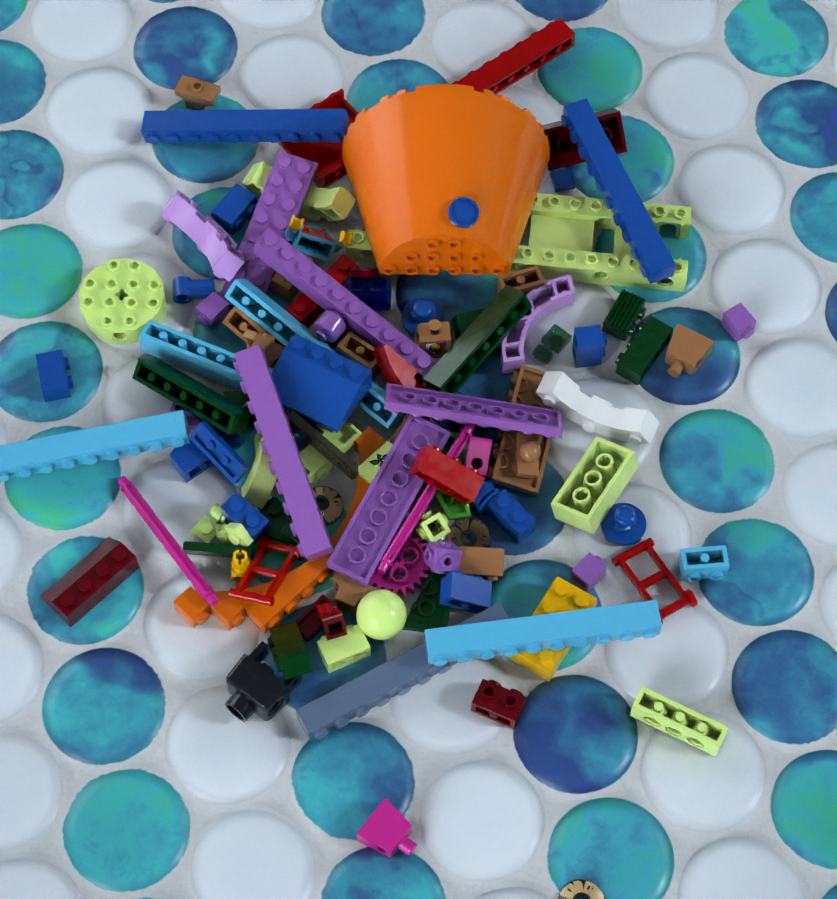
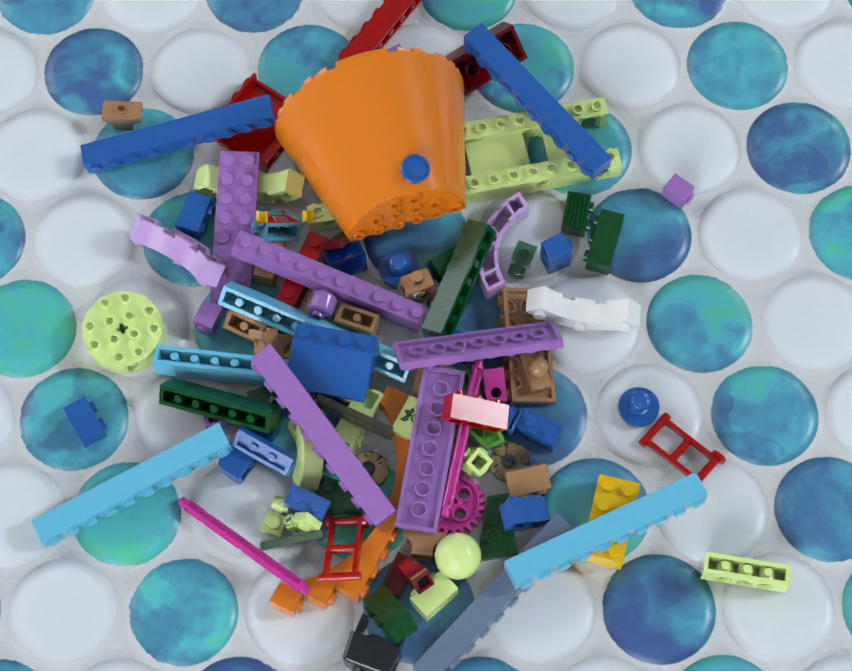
camera: 15 degrees left, 5 degrees up
dark red slope [40,537,139,627] -> none
blue piece [172,276,215,304] -> none
yellow pin [230,550,252,584] -> none
red slope [373,344,426,389] -> none
medium lavender brick [424,539,463,574] -> none
dark red brick [471,679,526,729] -> none
medium nougat brick [497,265,545,295] -> none
blue tile [550,168,576,192] -> none
yellowish green brick [551,436,639,534] -> none
medium lavender brick [570,552,607,593] -> none
medium nougat torso [665,323,714,378] -> none
medium azure brick [678,545,729,582] -> none

